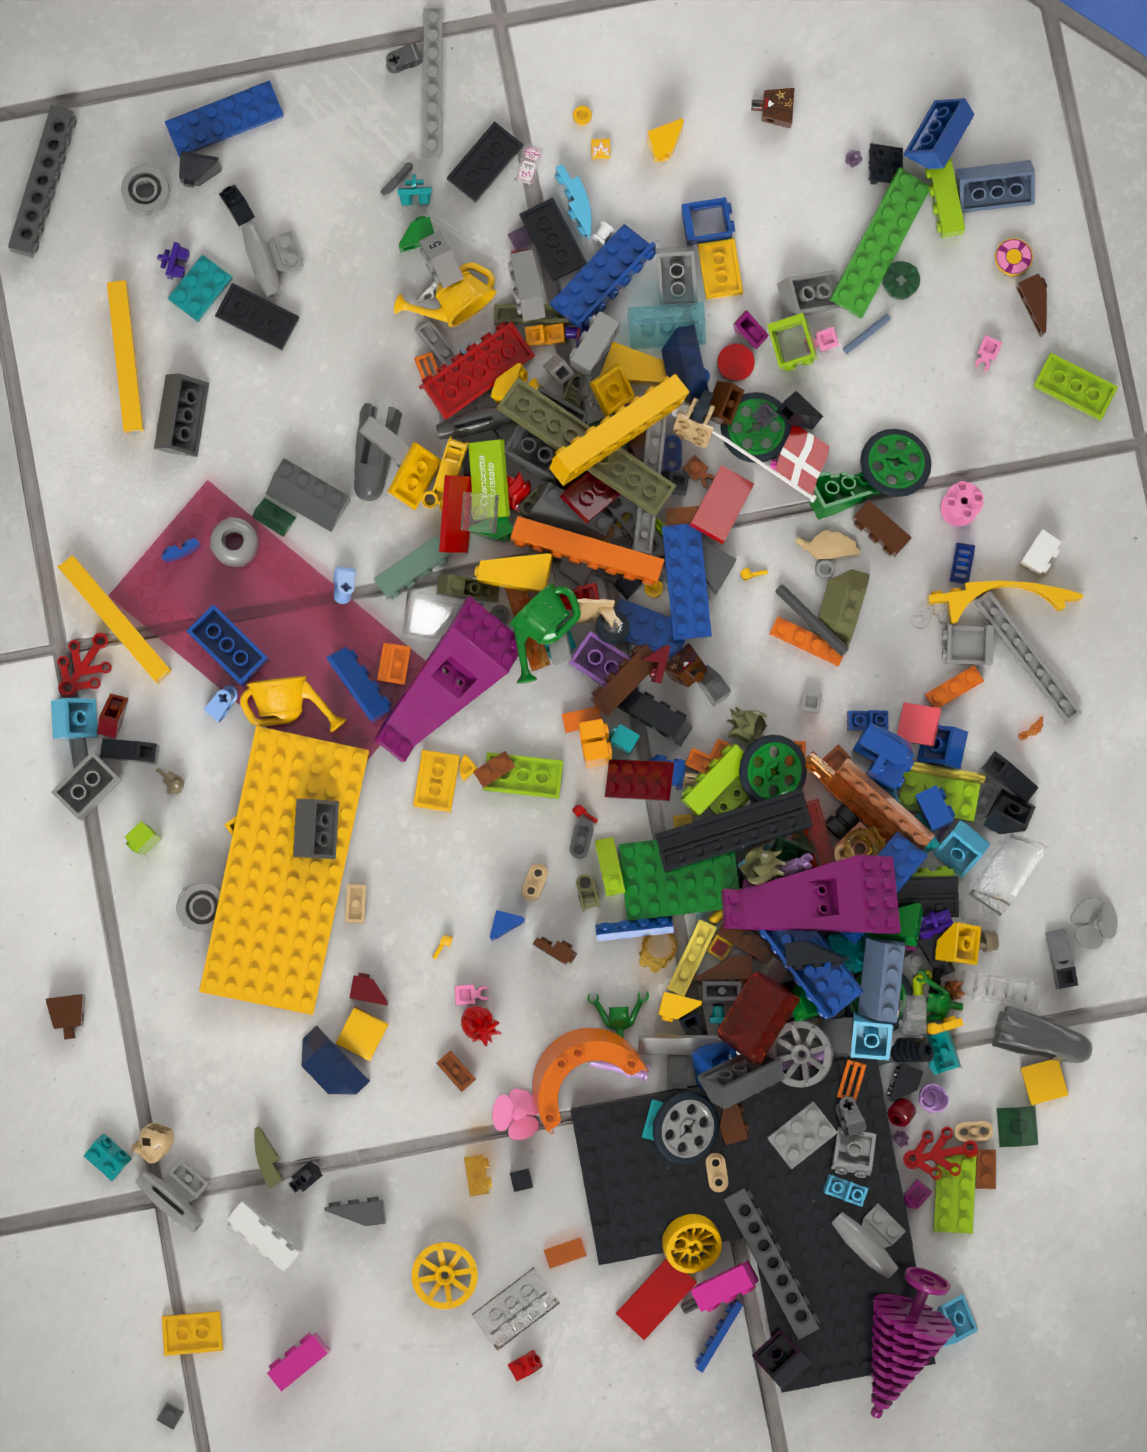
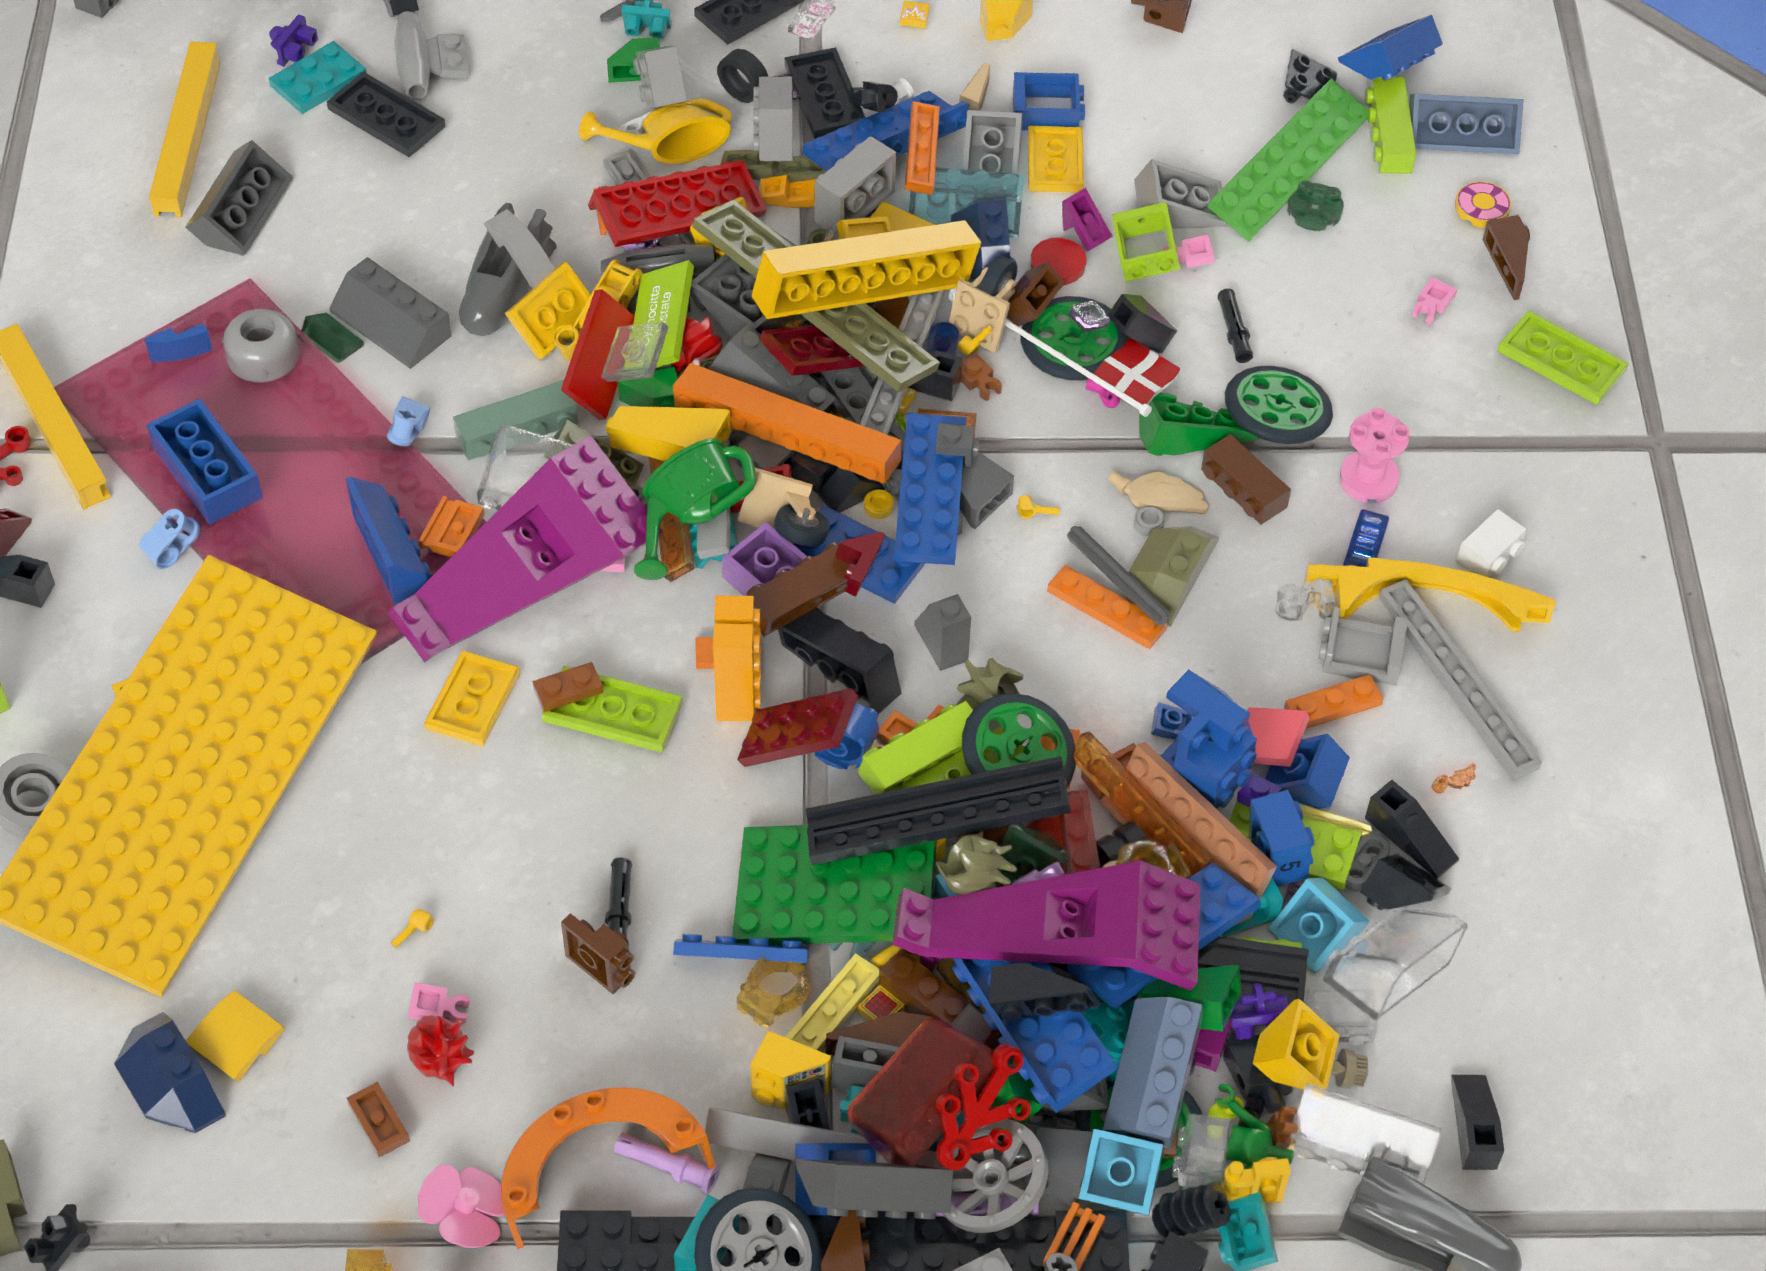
camera: 10 degrees right, 30 degrees down
dark tan piece [156,767,184,795] -> none
yellow piece [240,676,347,732] -> none
dark grey slope [293,799,339,859] -> none
tan plate [345,884,367,924] -> none
dark red slope [349,973,389,1006] -> none
yellow tile [459,754,477,781] -> none
blue slope [490,910,525,942] -> none
tan plate [522,863,548,901] -> none
light grey brick [543,354,575,386] -> none
medium azure slope [554,164,592,240] -> none
dark grey plate [569,820,593,859] -> none
red hand [572,805,598,824] -> none
olive piece [576,874,601,912] -> none
green piece [587,992,649,1038] -> none
lime slope [594,837,625,897] -> none
teal brick [609,724,640,756] -> none
reddish brown torso [665,643,708,687] -> none
tile [689,465,754,544] -> none
light grey plate [800,691,822,714] -> none
sand blue bar [842,314,891,354] -> none
clear purple plate [845,150,863,167] -> none
light grey plate [904,948,930,975] -> none
light grey piece [1070,897,1117,949] -> none
none -> black pin [605,857,632,938]
none -> black tyre [717,48,769,103]
none -> black hips [850,81,898,112]
none -> orange tile [904,101,940,195]
none -> dark grey bracket [935,423,979,467]
none -> red plant [936,1044,1031,1170]
none -> yellow hand [957,325,993,355]
none -> tan slope [959,62,990,111]
none -> black pin [1217,288,1253,363]
none -> dark purple plate [1237,774,1282,808]

